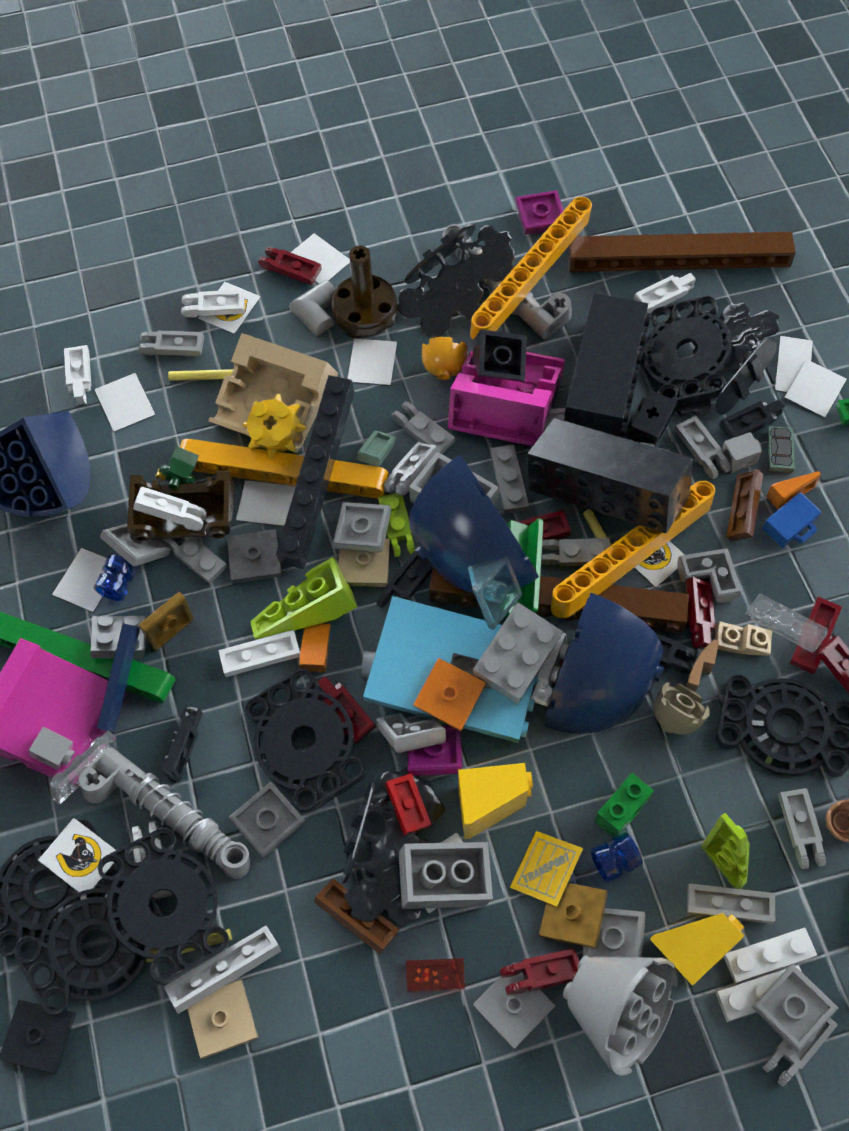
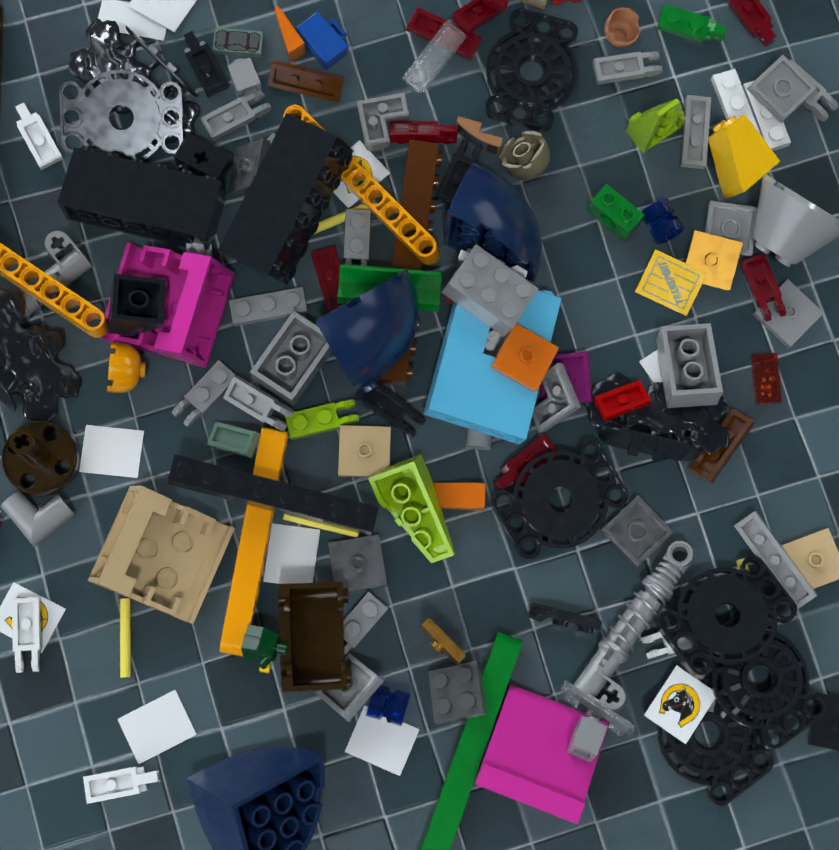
camera: 100 degrees left, 15 degrees up
dark blue tile [97,623,140,731] -> none
white hinge [133,487,206,531] -> none
light grey hinge [138,330,204,356] -> none
white plate [219,630,300,677] -> none
yellow brick [243,394,307,459] -> none
light grey plate [332,502,391,552] -> none
yellow slope [458,763,533,839] -> none
clear light blue slope [468,556,522,630] -> none
tan slope [714,621,772,656] -> none

